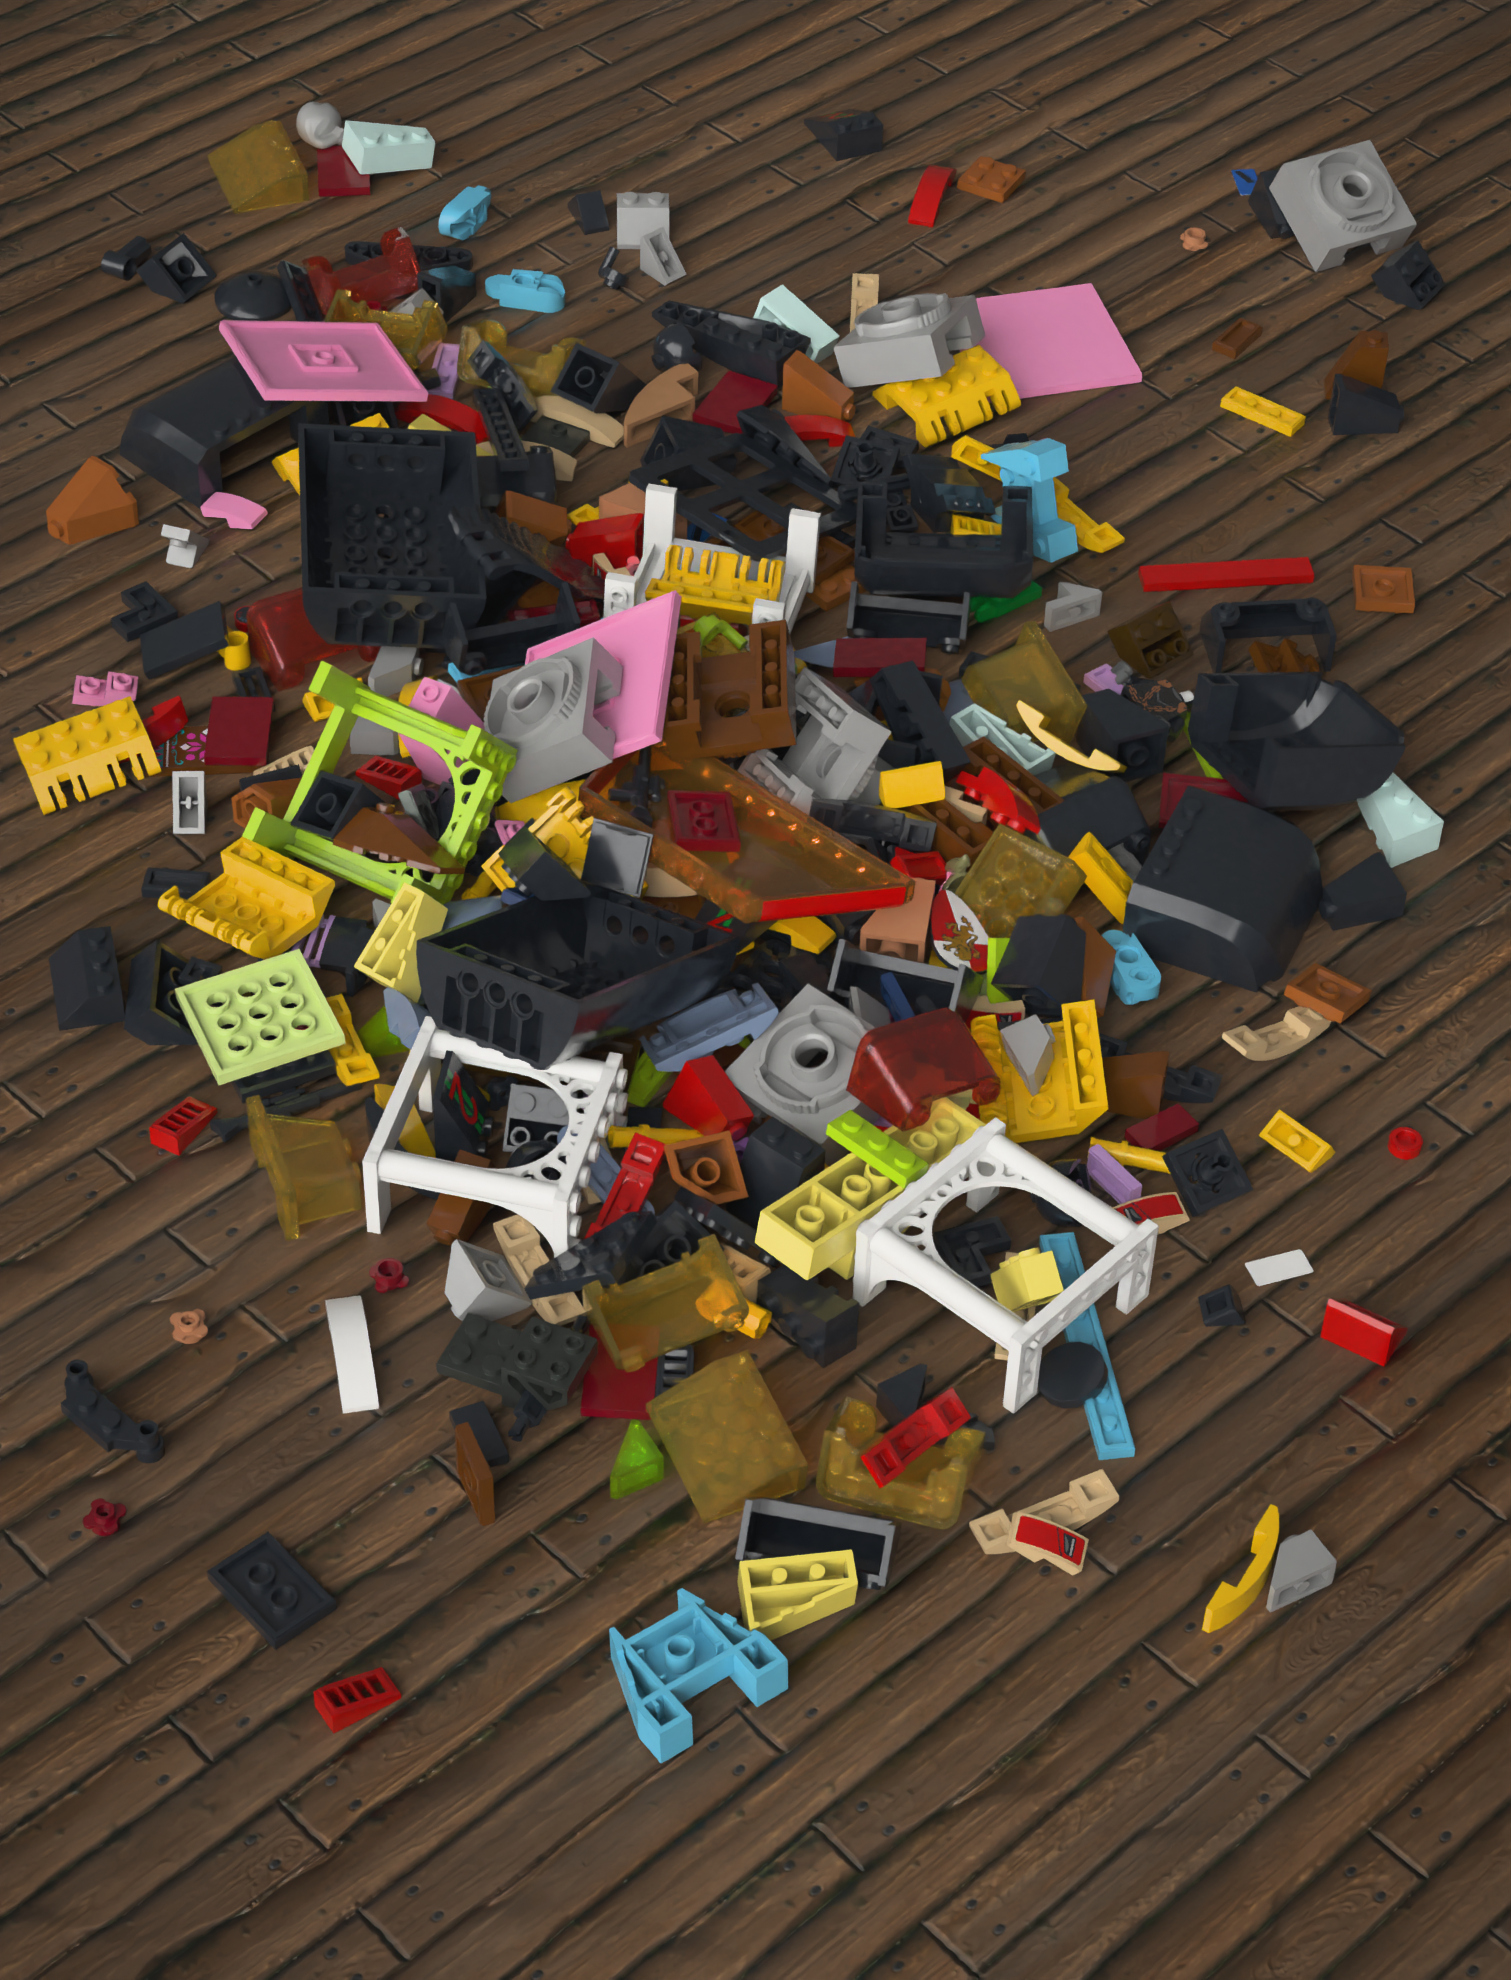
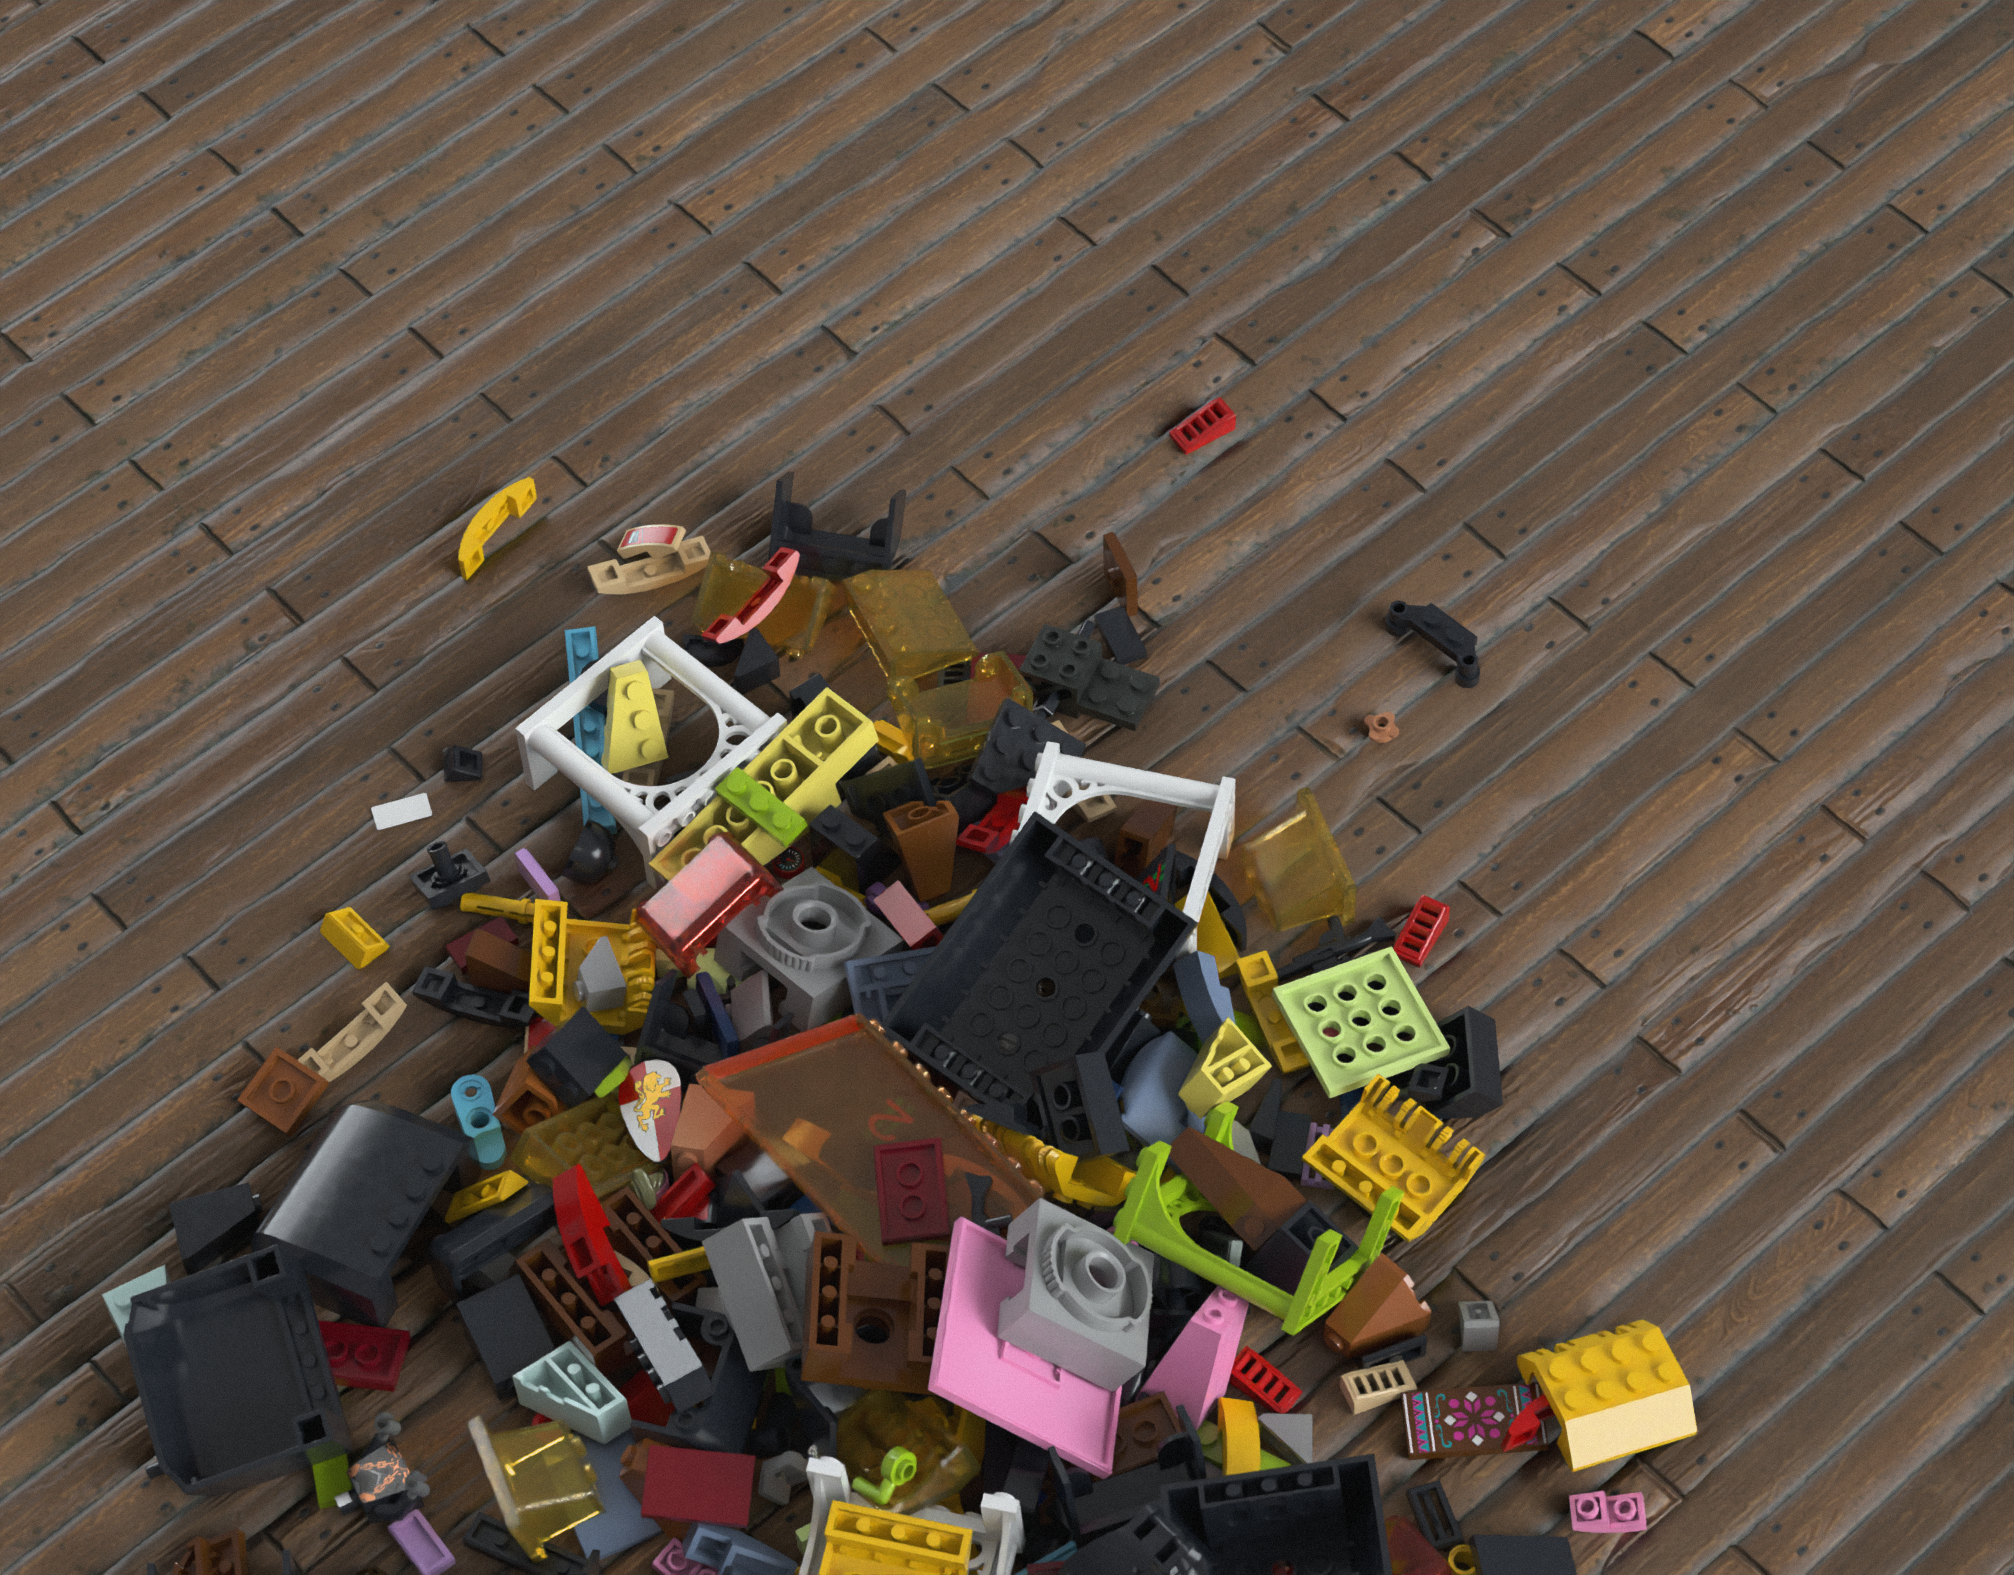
camera: 175 degrees left, 10 degrees up
black slope [49,926,125,1031] -> none
dark red plate [82,1498,126,1536] -> none
black tile [141,867,211,900] -> none
dark red tile [204,696,274,766] -> none
black tile [207,1532,337,1650] -> none
white slope [325,1295,379,1414] -> none
dark red plate [369,1258,409,1293] -> none
light grey slope [444,1239,532,1321] -> none
medium azure wedge [609,1588,788,1764] -> none
clear neon green slope [610,1419,664,1499] -> none
light yellow wedge [737,1550,858,1641] -> none
yellow slope [1016,700,1127,773] -> none
black slope [1076,689,1169,782] -> none
slope [1113,1192,1190,1235] -> none
light grey slope [1266,1530,1337,1613] -> none
red slope [1320,1298,1408,1367] -> none
red tile [1387,1127,1423,1160] -> none

